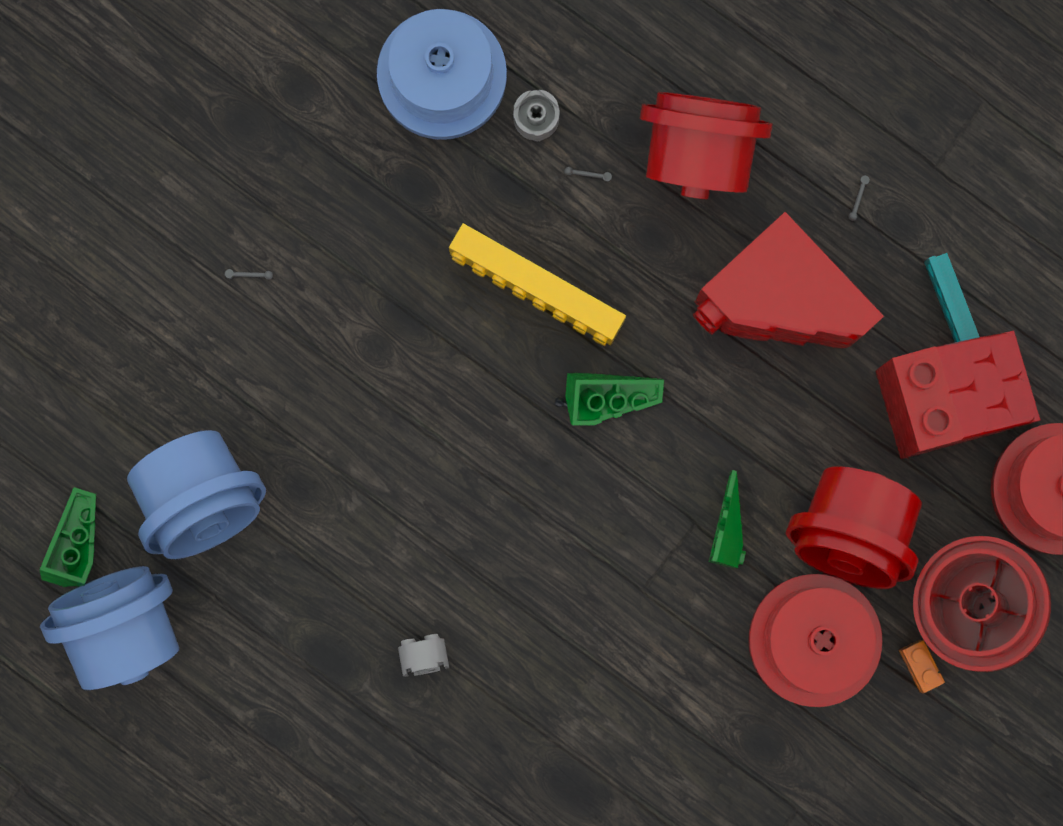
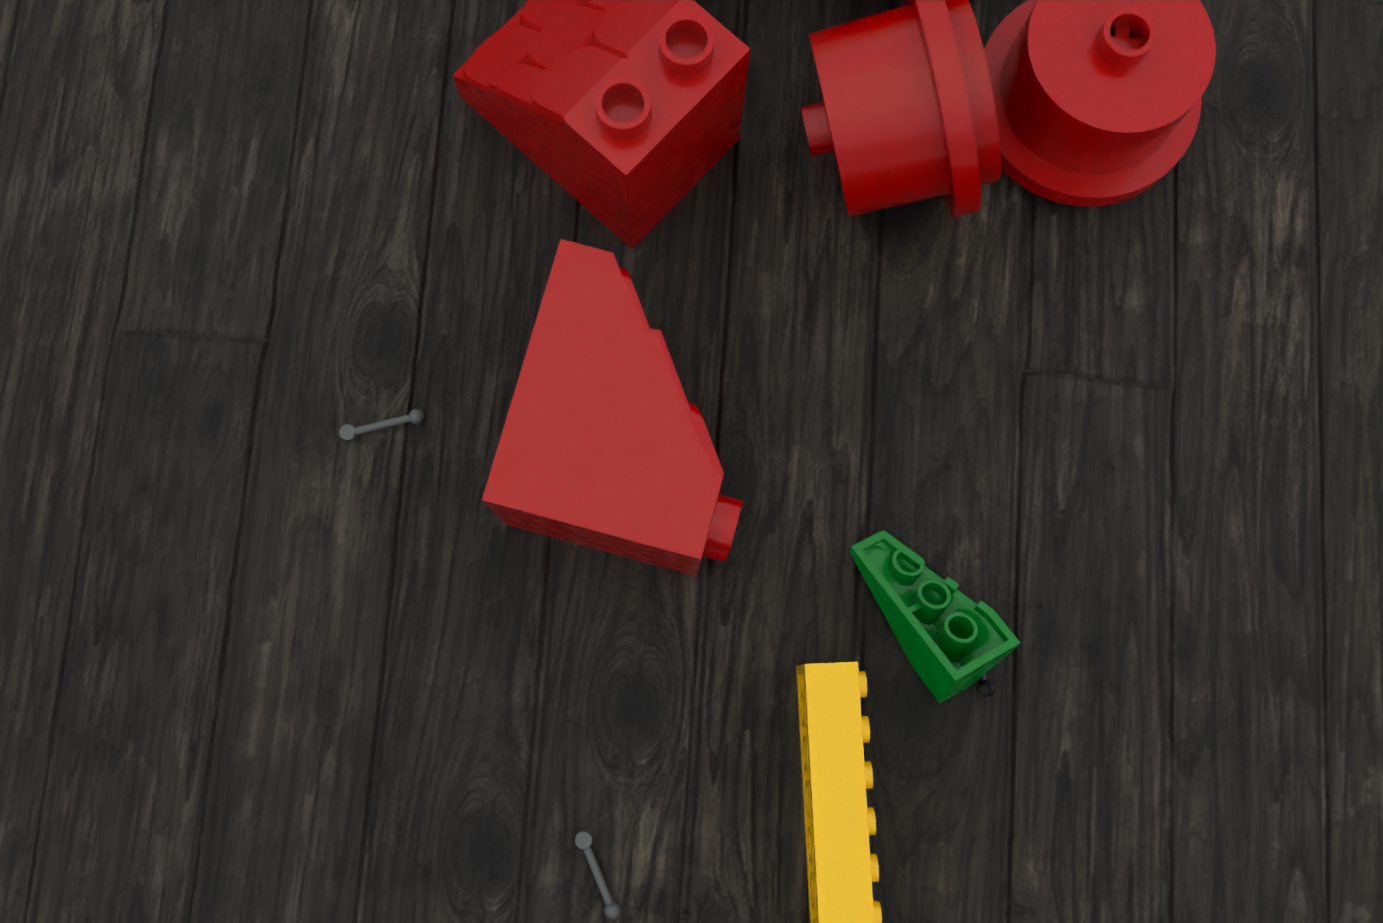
camera: 125 degrees left, 5 degrees down
red piece [640,92,773,199] -> none
green wedge [709,470,746,568] -> none
teal fence [924,253,979,343] -> none

